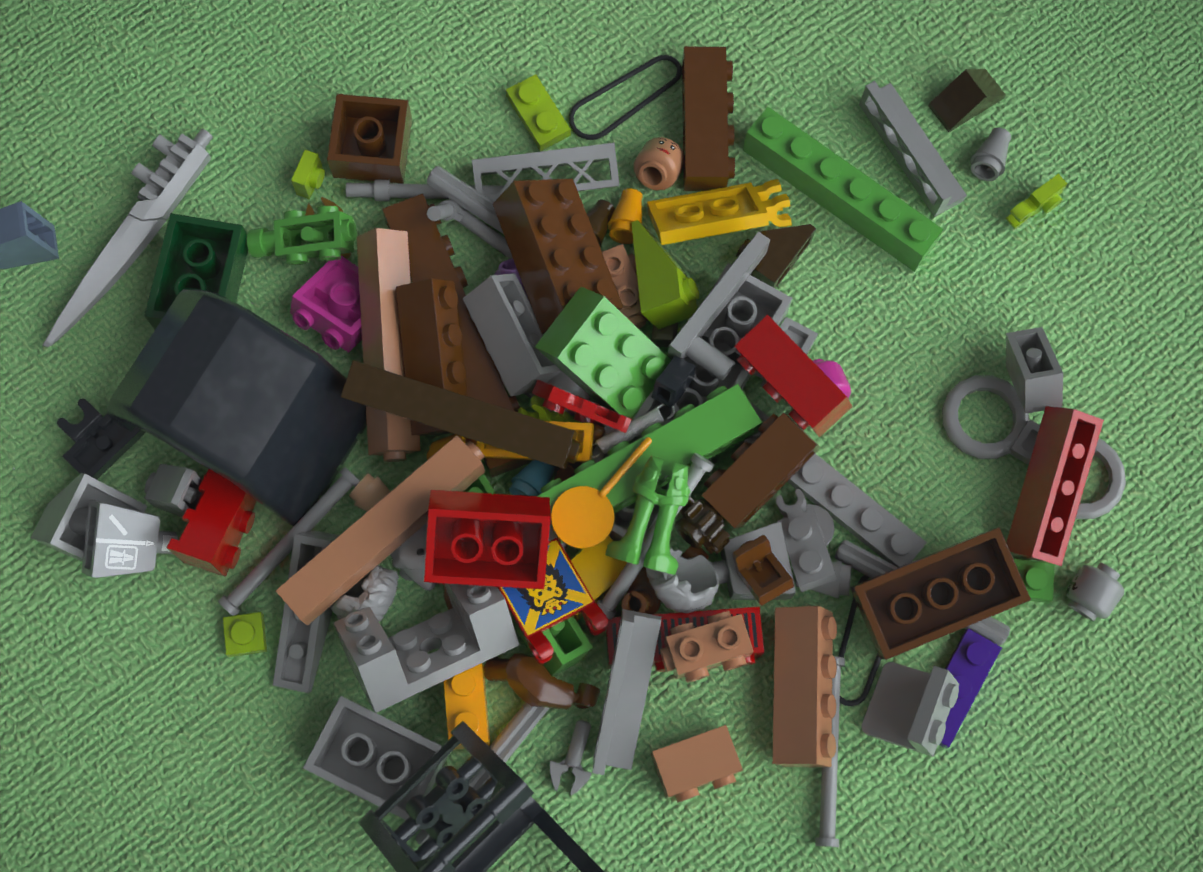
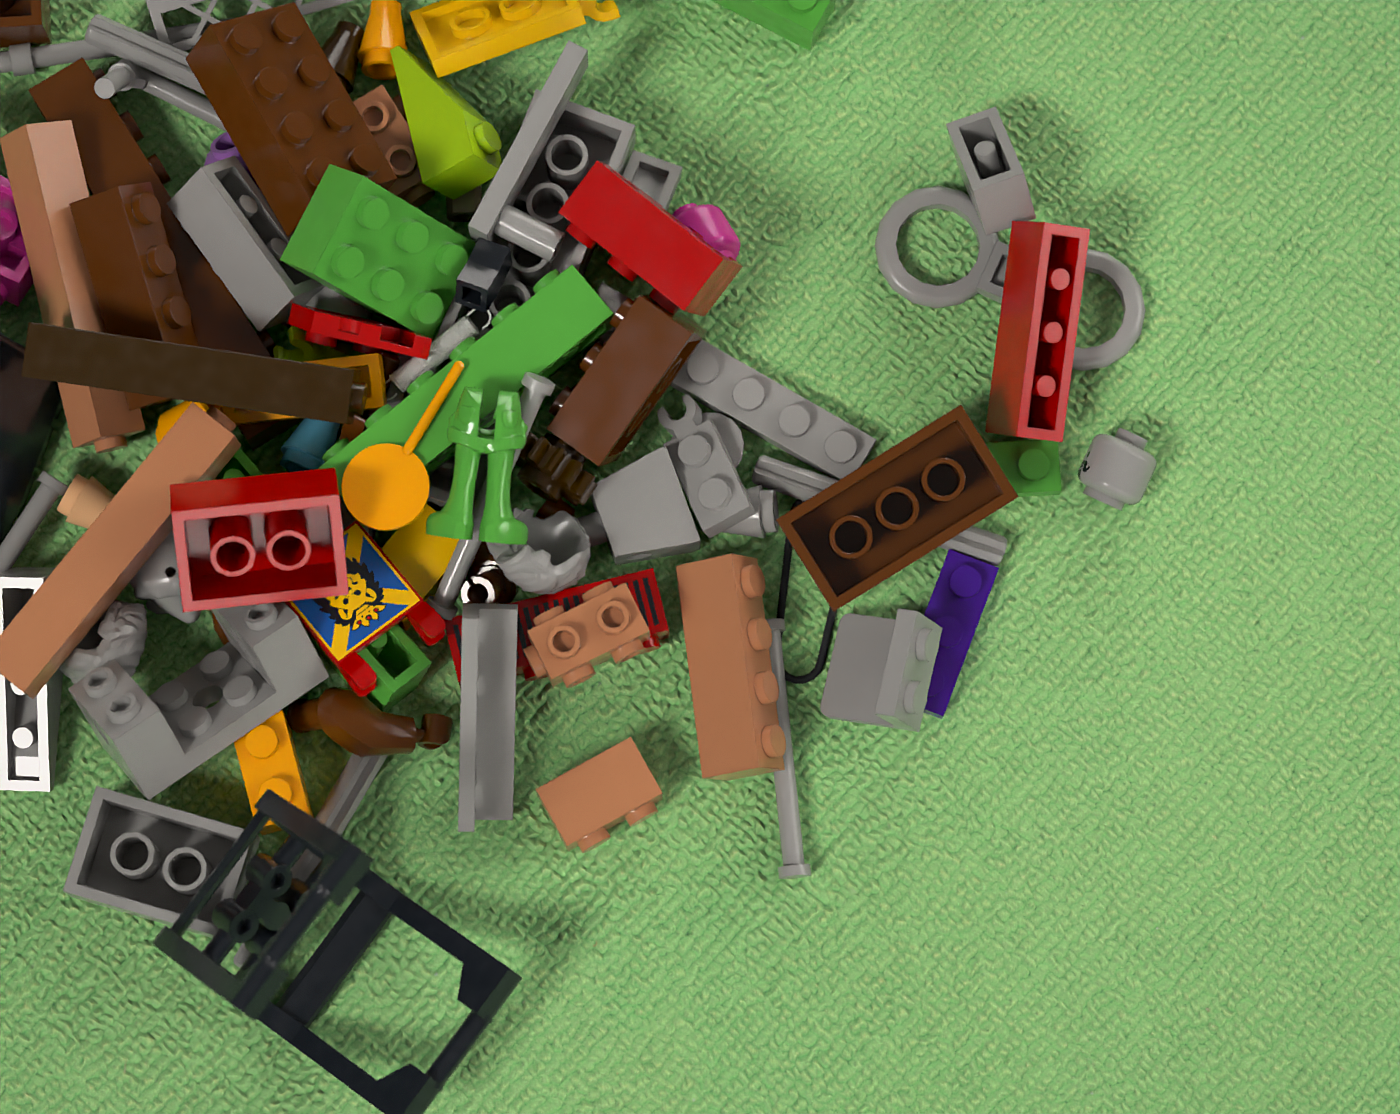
camera: 10 degrees left, 5 degrees up
light grey bar [550,720,592,796] -> none
reddish brown bracket [732,535,794,606] -> none
dark brown slope [736,224,816,289] -> none

